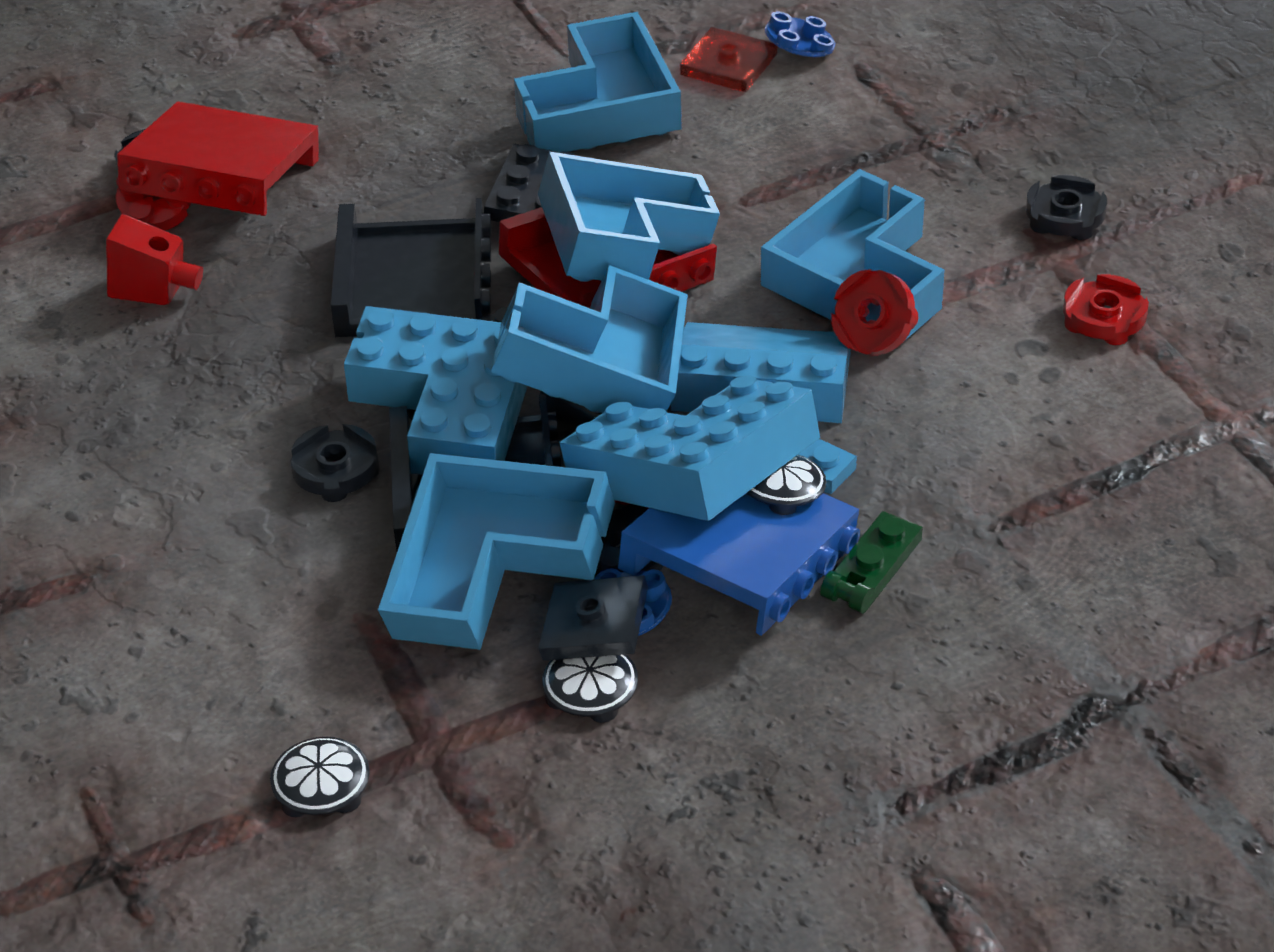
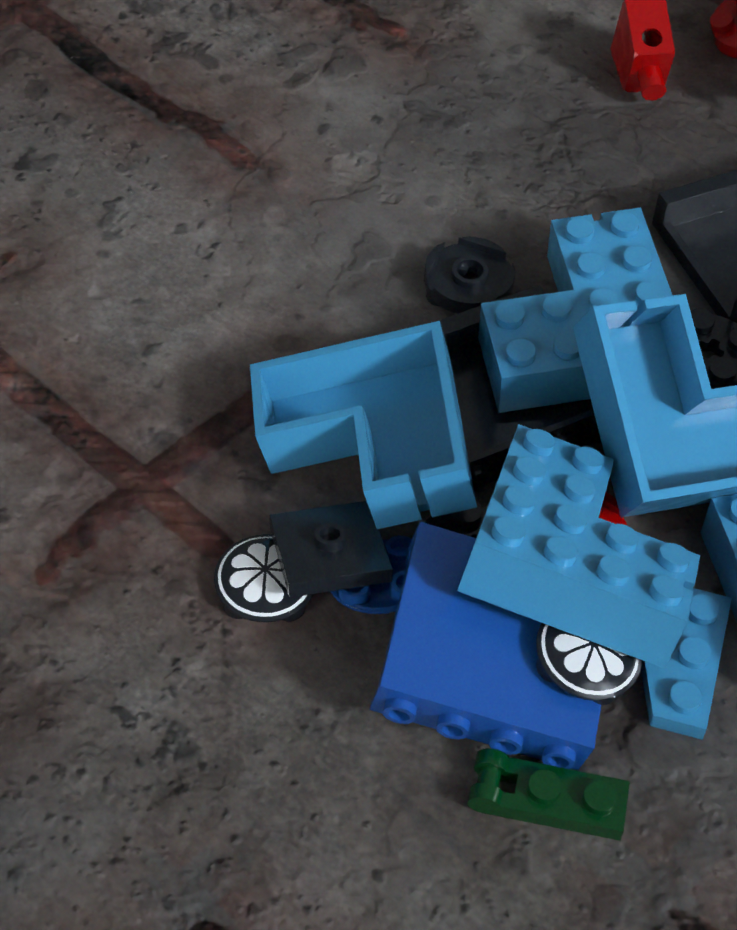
camera: 65 degrees right, 10 degrees up
dish [270,737,370,817] -> none

